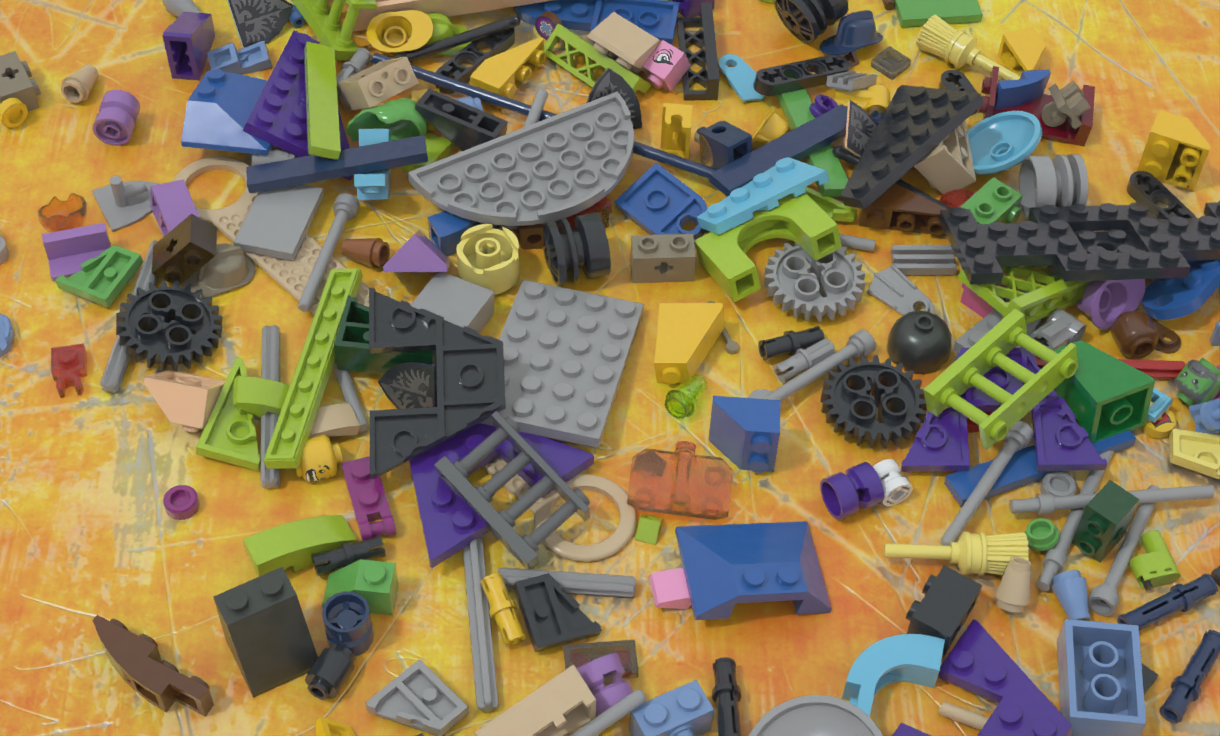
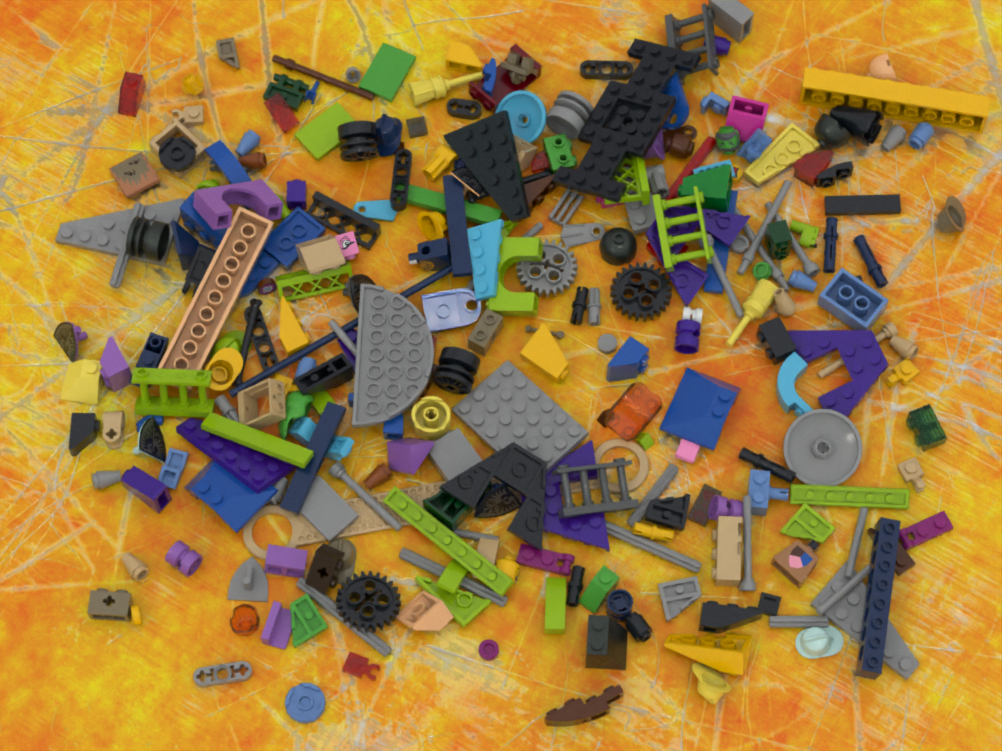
camera: 55 degrees left, 15 degrees up
yellow hinge [660,103,693,166] -> none
clear neon green cone [665,375,707,419] -> none
light grey piece [761,329,876,401] -> none
dark purple bush [809,94,838,118] -> none
light grey tile [826,70,877,92] -> none
yellow slope [1136,109,1211,191] -> none

